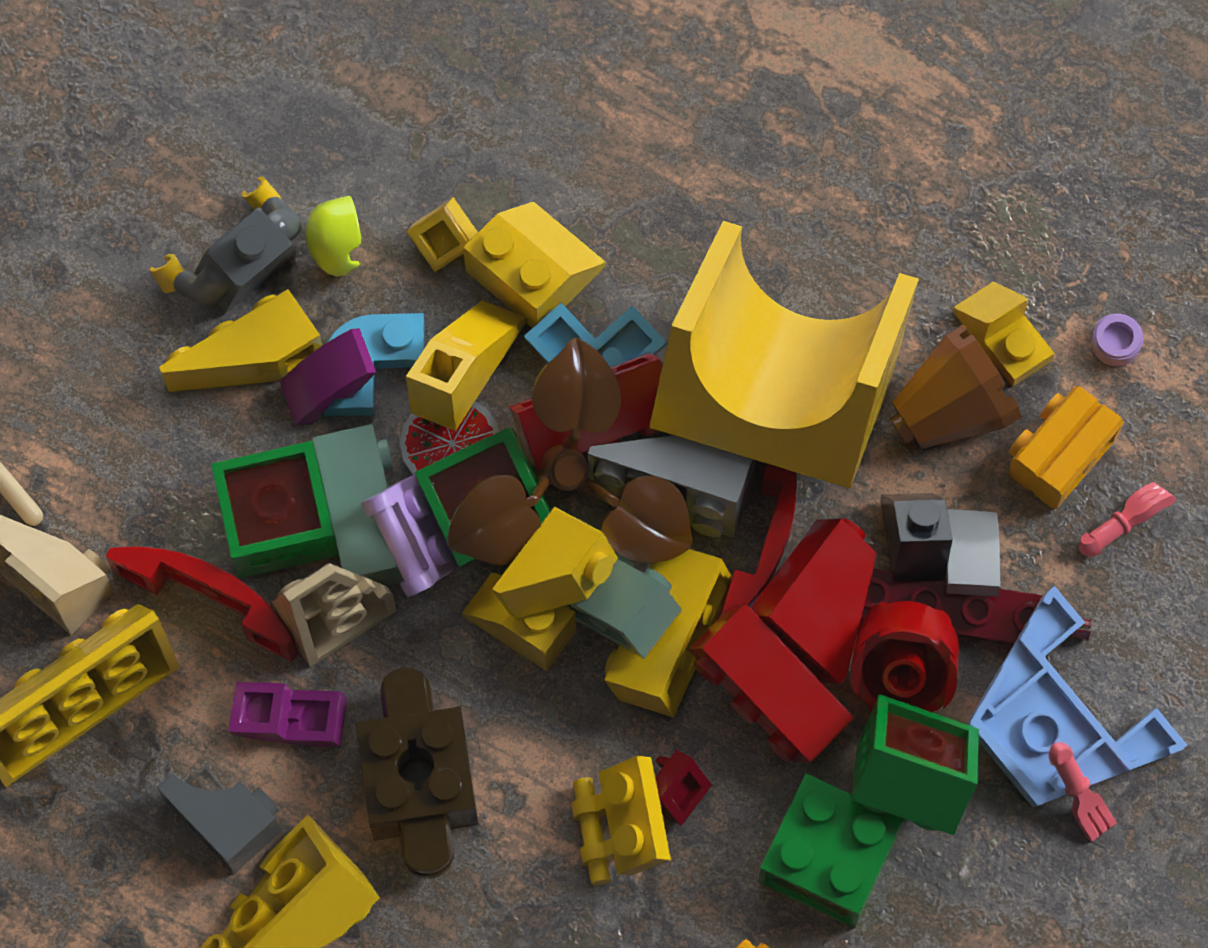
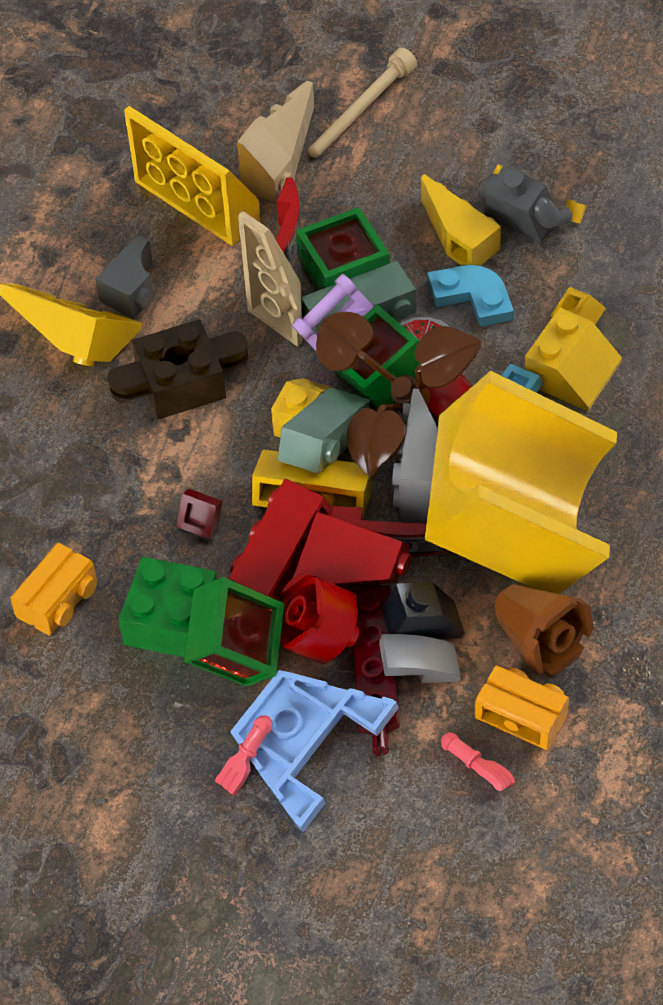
camera: 80 degrees right, 15 degrees down
magenta slope [228,682,348,748] -> none
magenta slope [280,328,376,425] -> none
neon yellow hair [305,196,361,277] -> none
yellow slope [406,300,527,431] -> none
yellow slope [492,507,618,619] -> none
yellow plate [571,756,671,886] -> none
yellow slope [952,282,1055,387] -> none
lavender tile [1091,314,1143,367] -> none

